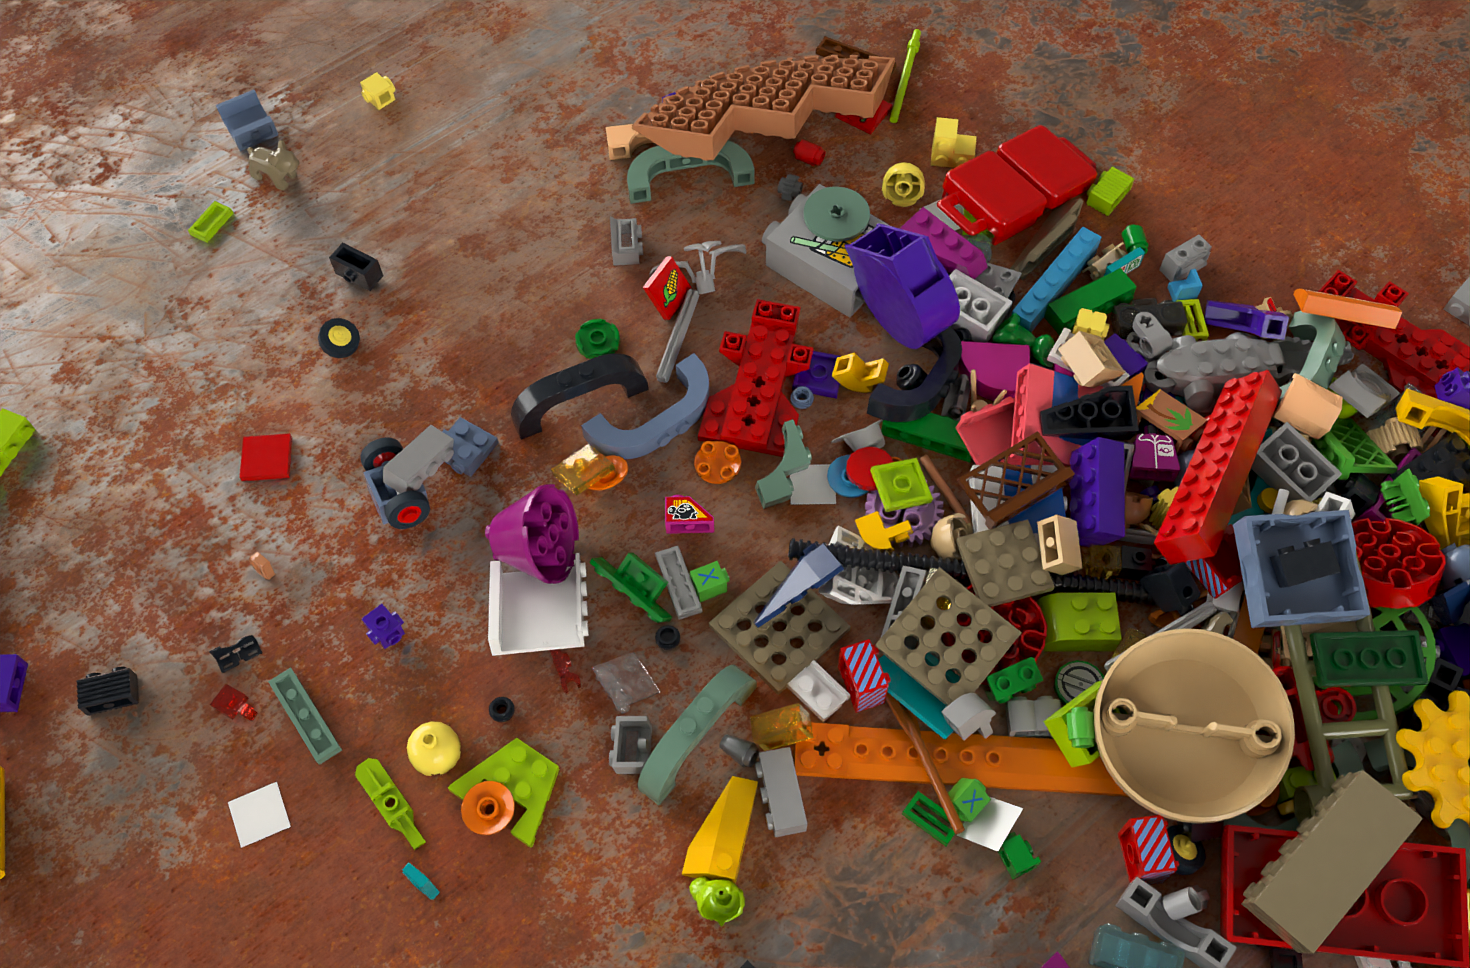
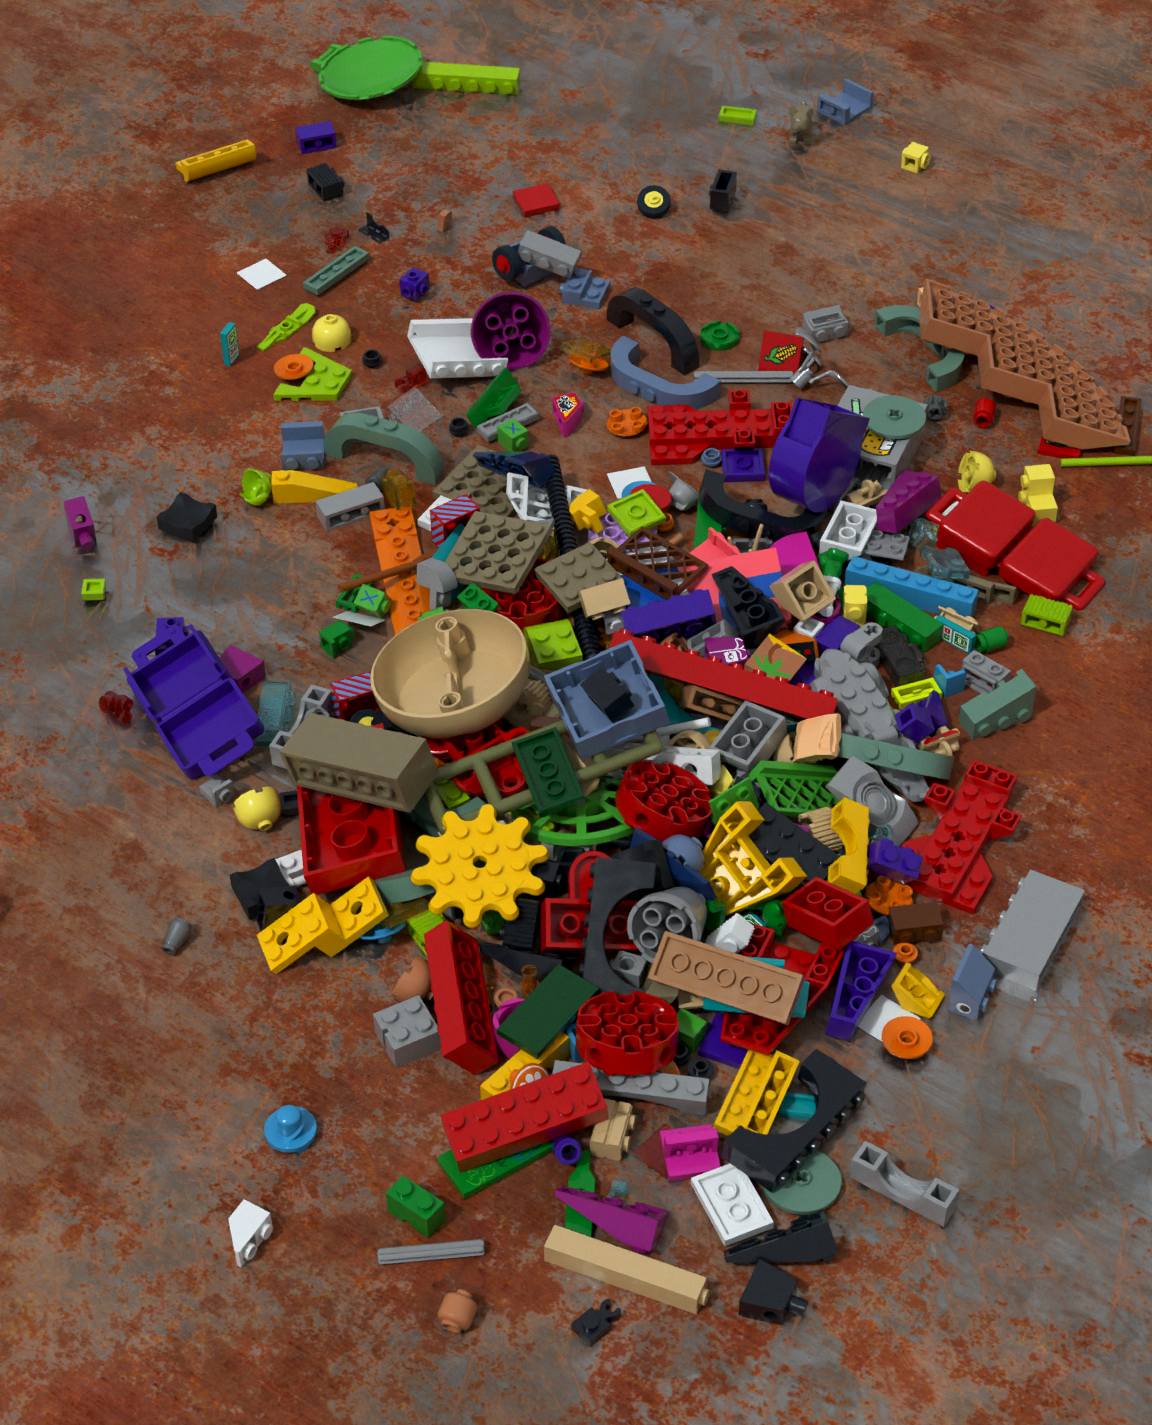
camera: 75 degrees right, 15 degrees down
sand green arch [755,419,812,509] -> none
yellow brick [832,353,889,393] -> none
orange slope [1293,289,1402,329] -> none
none -> sand blue panel [281,421,324,470]
none -> clear light blue plate [920,545,970,579]
none -> sand green wedge [958,669,1036,740]

